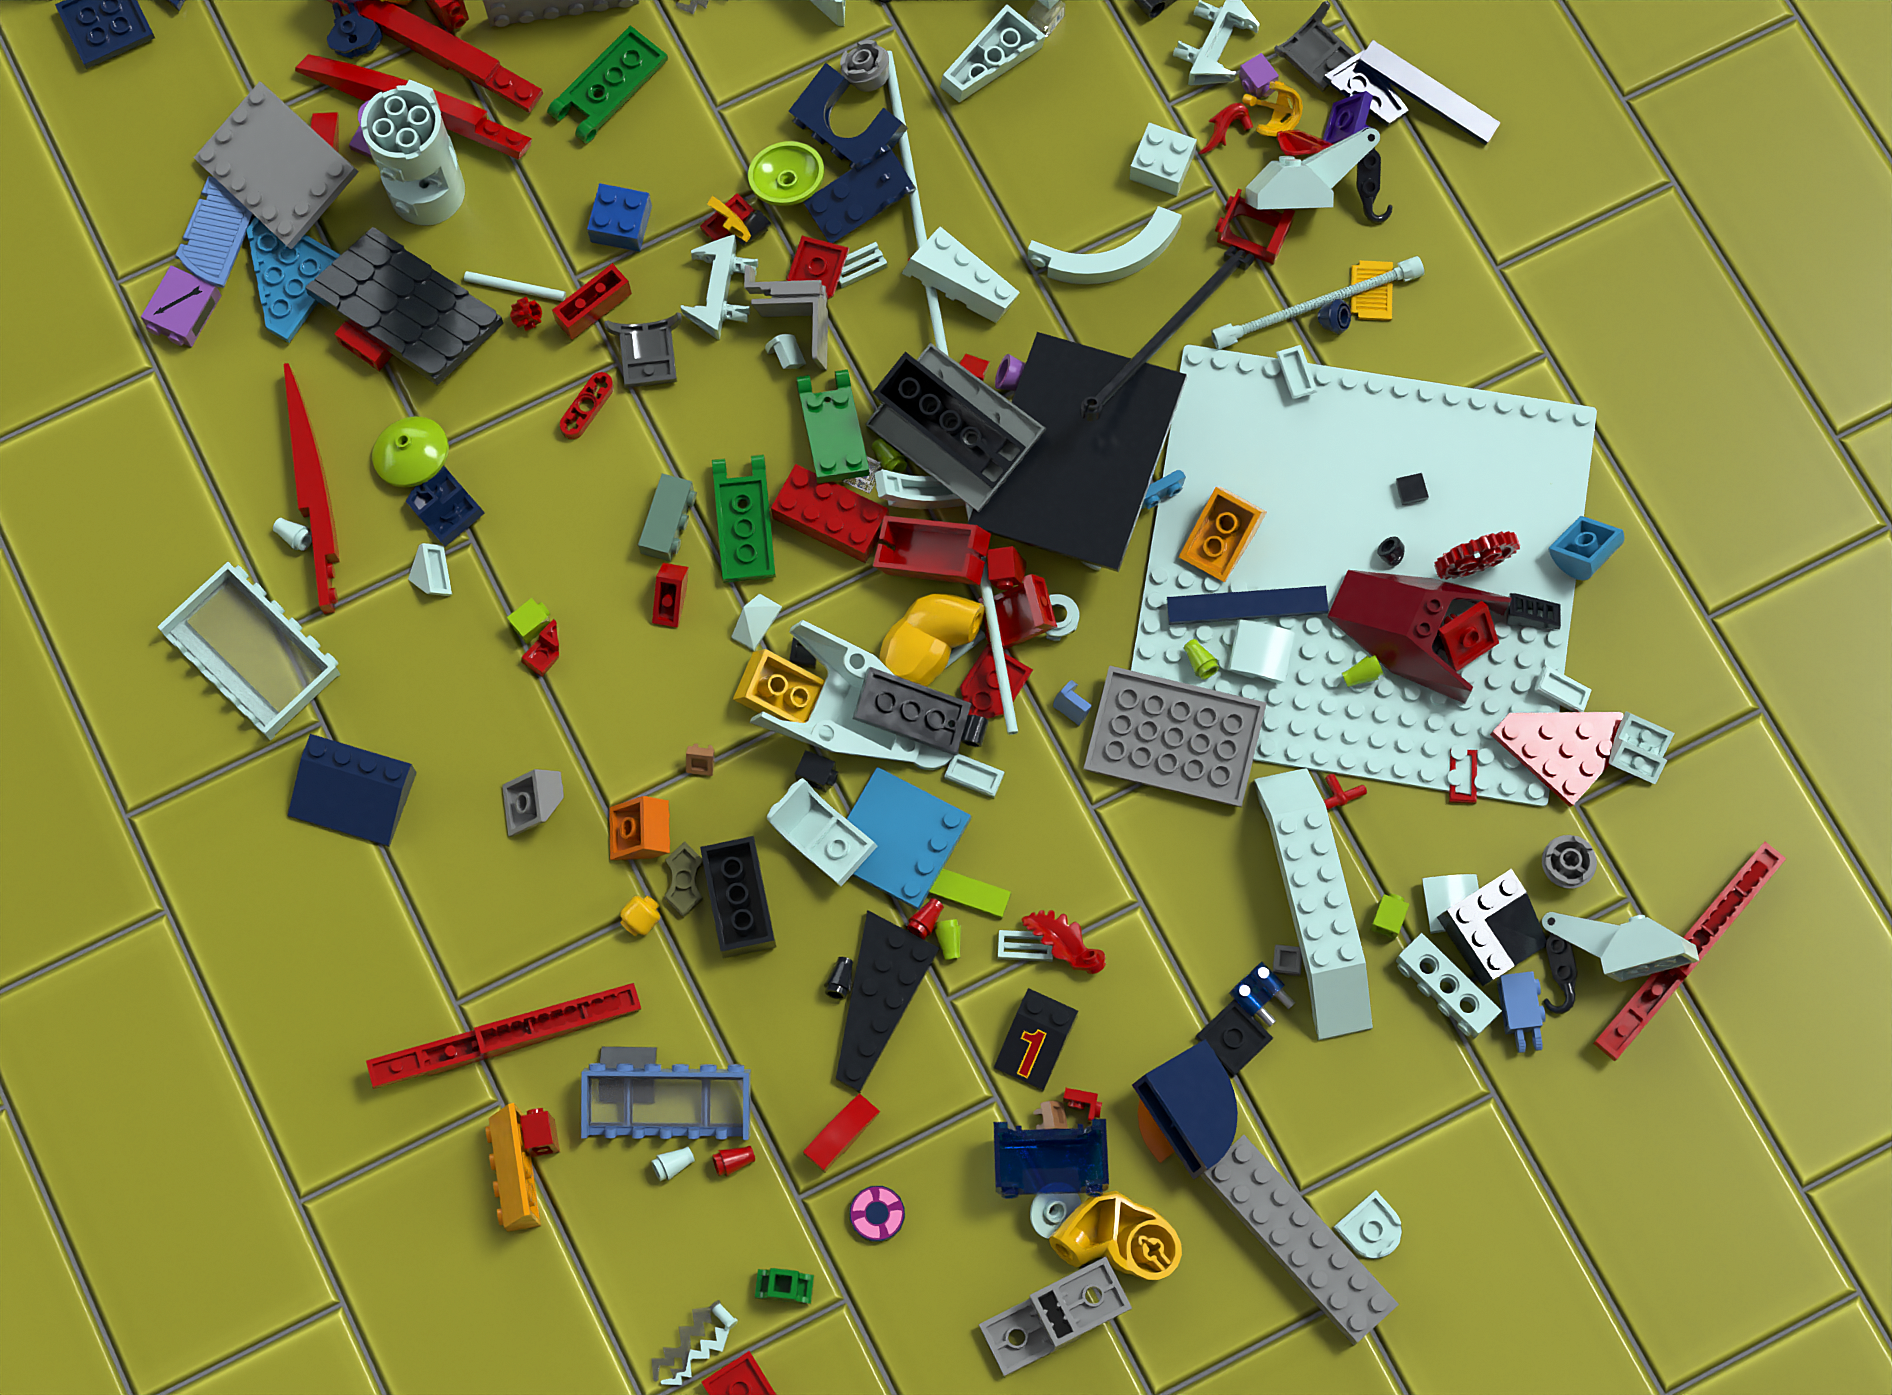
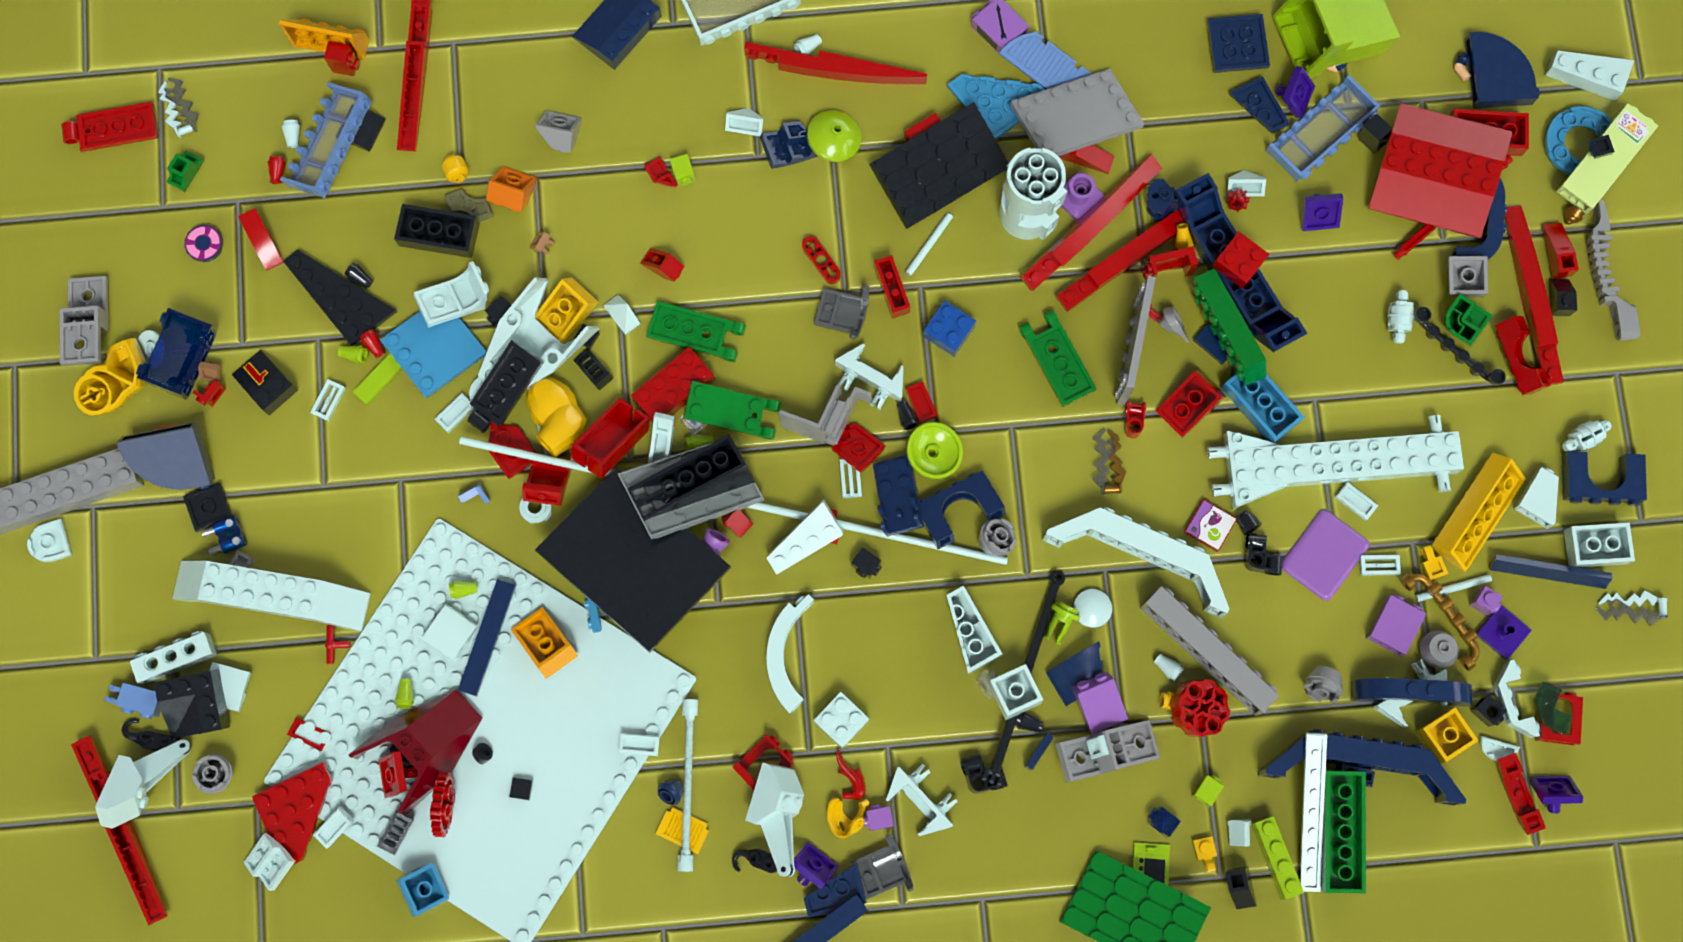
camera: 110 degrees right, 5 degrees up
red gear [510,297,542,331] -> none
sand green brick [638,473,697,562] -> none
yellow slope [707,196,751,242] -> none
light aqua tile [765,334,806,369] -> none
red slope [987,546,1027,590] -> none
red plant [1021,910,1106,974] -> none
black hinge [1080,246,1255,421] -> none
light grey plate [1084,666,1267,808] -> none
red slope [1276,129,1334,158] -> none
lime brick [1370,894,1410,940] -> none
none -> black slope [573,348,613,390]
none -> black brick [851,547,882,579]

